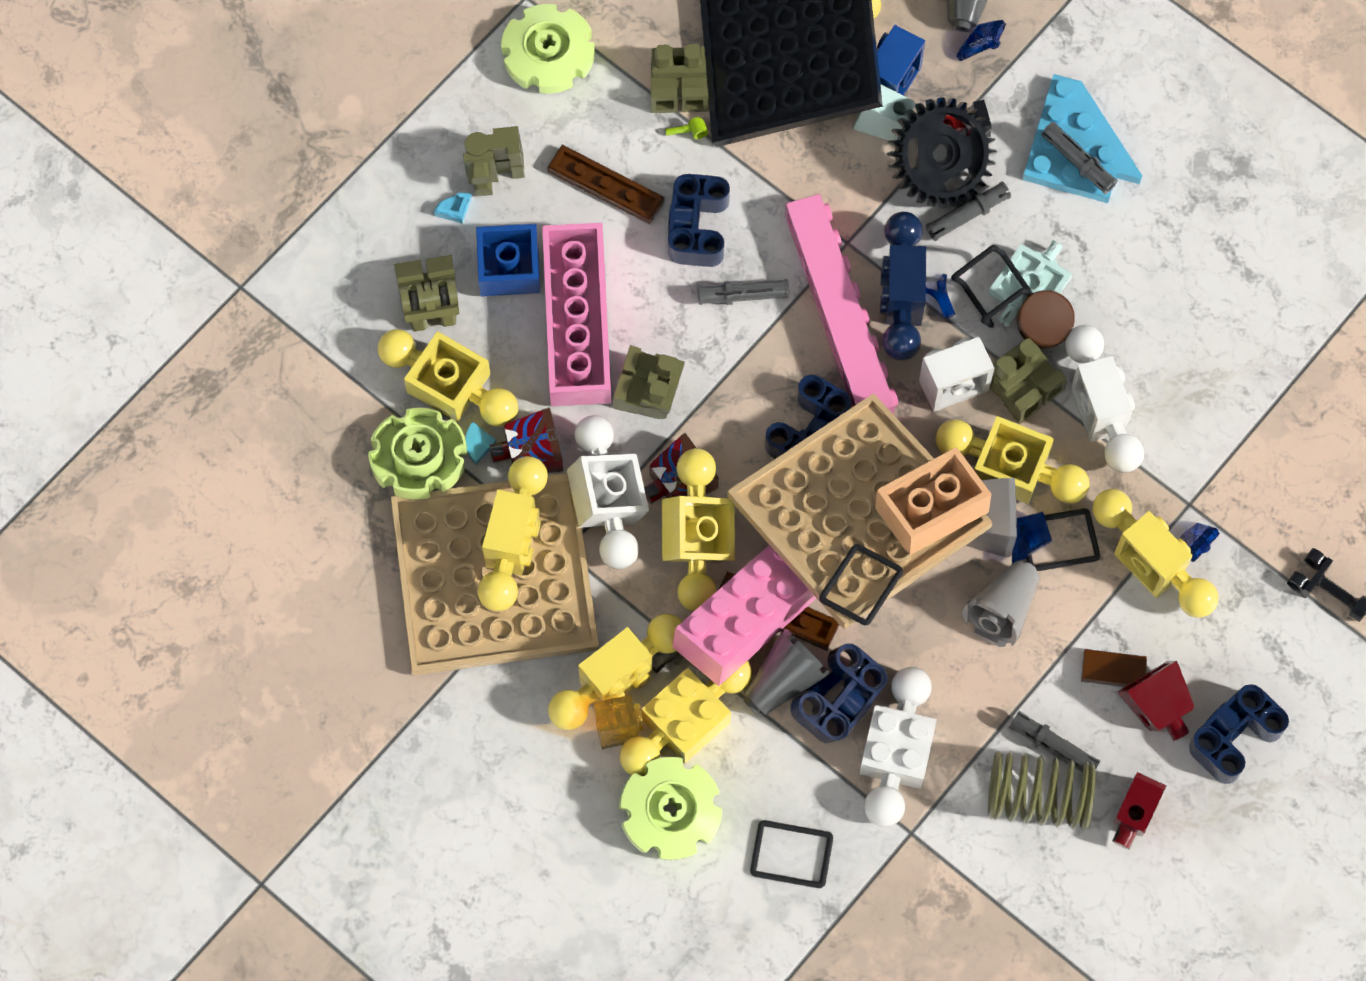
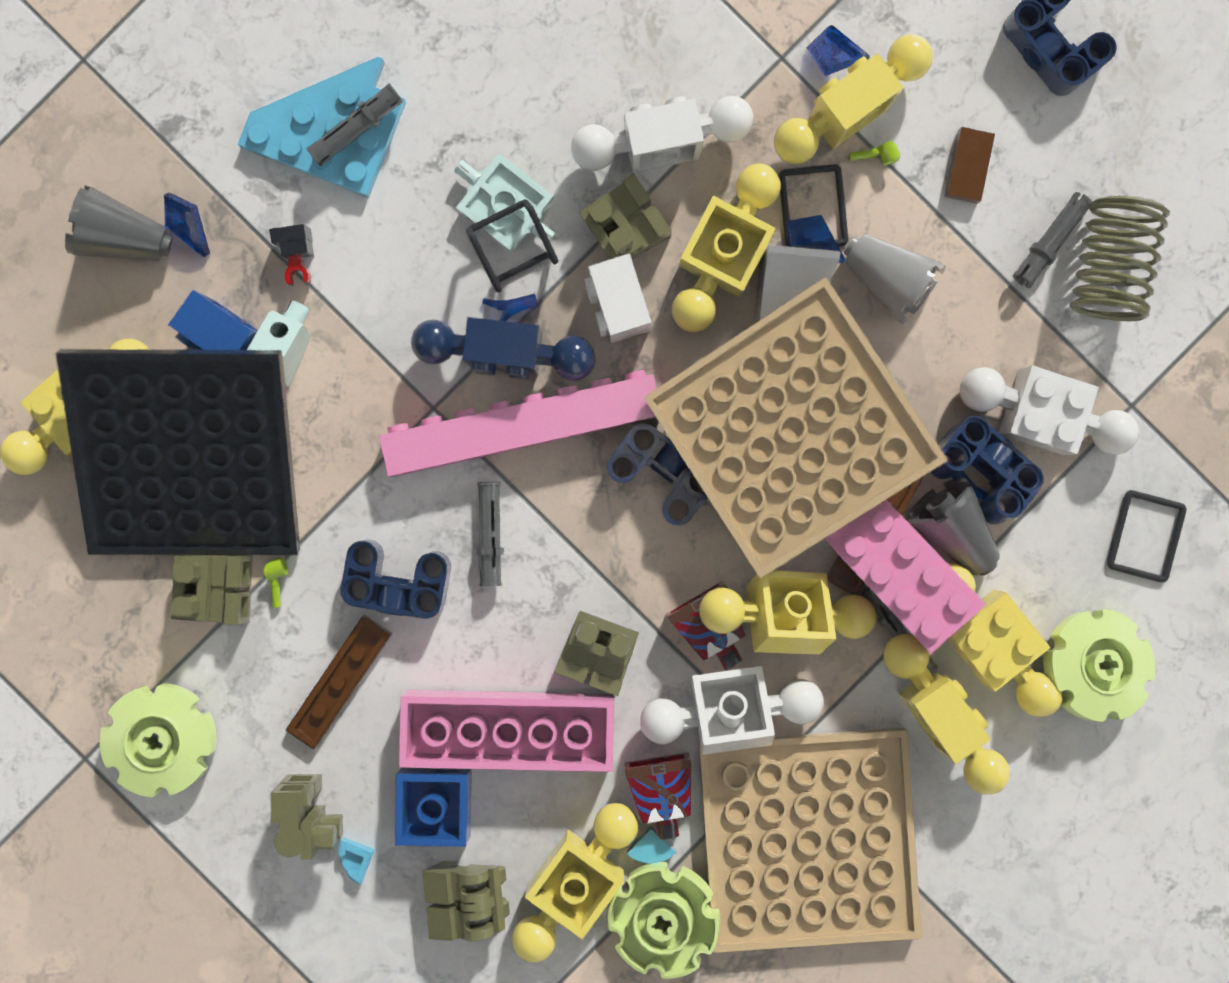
camera: 80 degrees left, 20 degrees up
light yellow brick [478,456,548,611] -> none
clear yellow brick [594,695,643,750] -> none
black piece [819,544,903,625] -> none
light nougat brick [875,447,991,556] -> none
black gear [887,97,997,208] -> none
dark grey pin [926,181,1011,241] -> none
reddish brown head [1017,290,1075,349] -> none
dark red torso [1112,772,1167,850] -> none
dark red torso [1117,661,1194,741] -> none
none -> lime hand [849,141,901,166]

